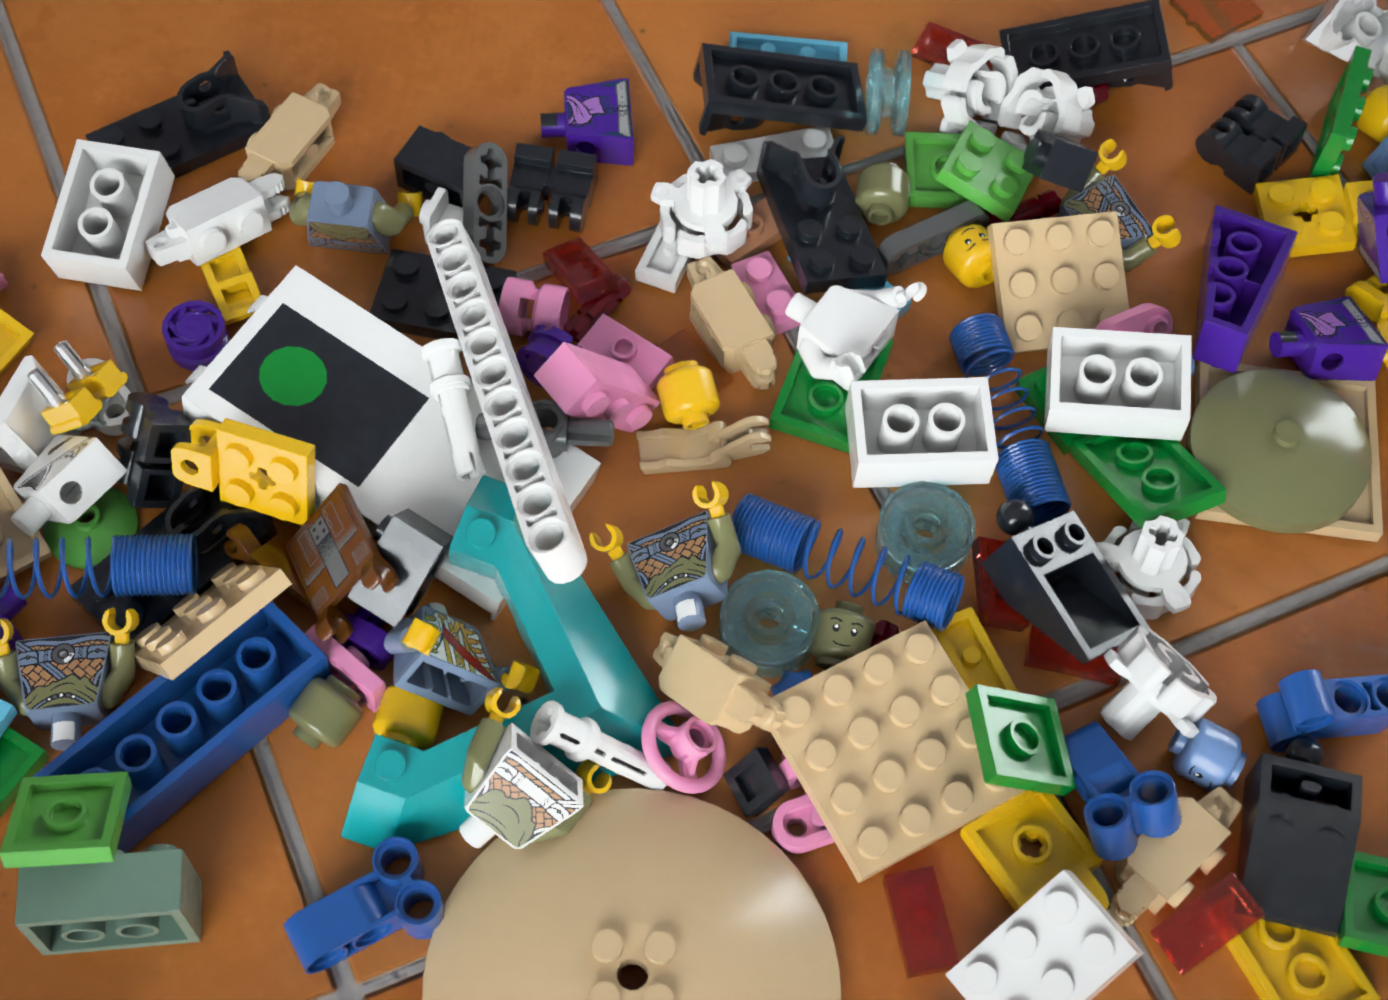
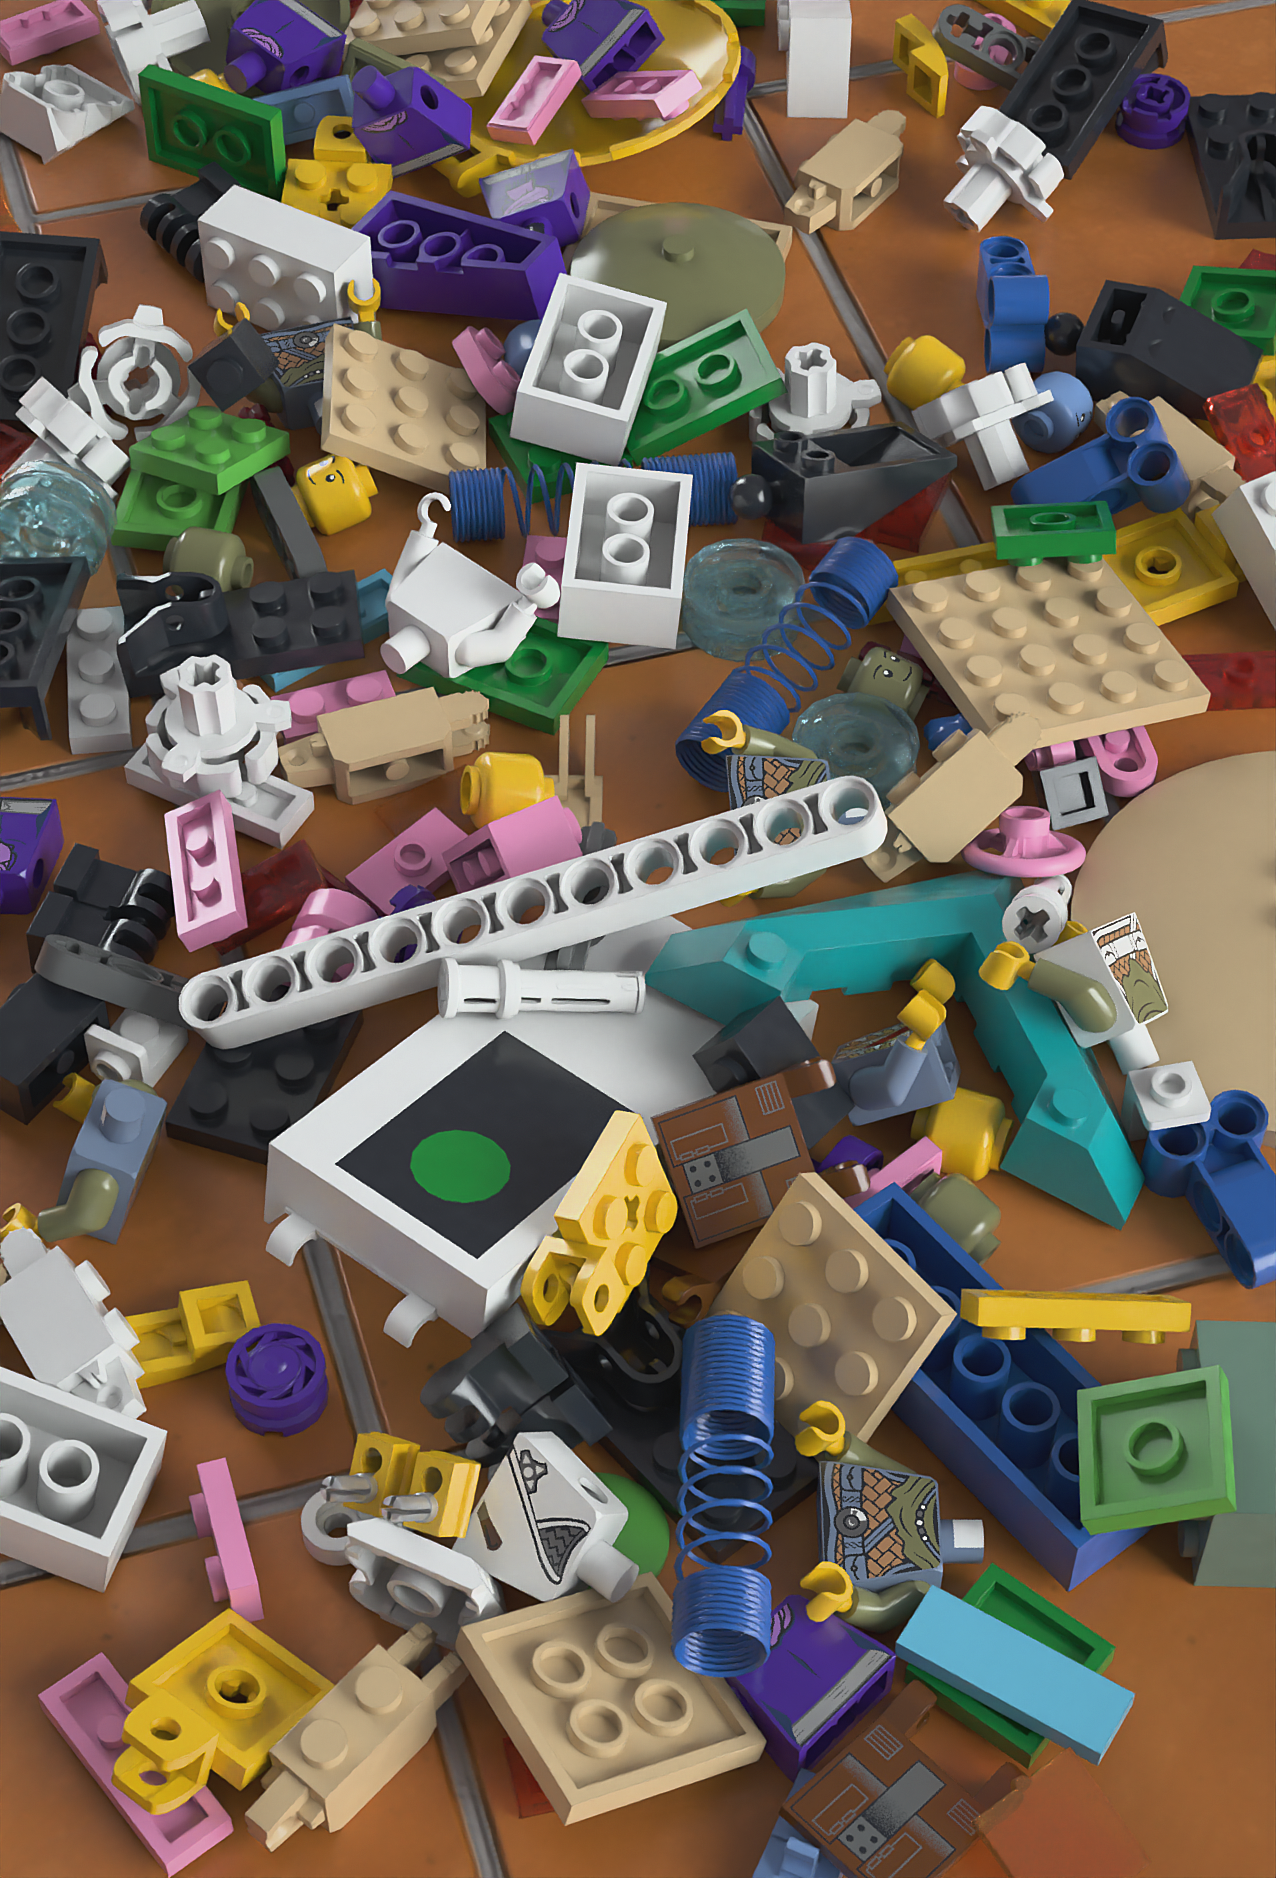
camera: 80 degrees left, 10 degrees down
none -> bright pink plate [164,789,248,952]
none -> bright pink plate [189,1458,264,1622]
none -> white brick [197,185,376,331]
none -> yellow head [883,335,966,411]
none -> yellow plate [960,1289,1191,1344]
none -> white bracket [1120,1061,1211,1141]

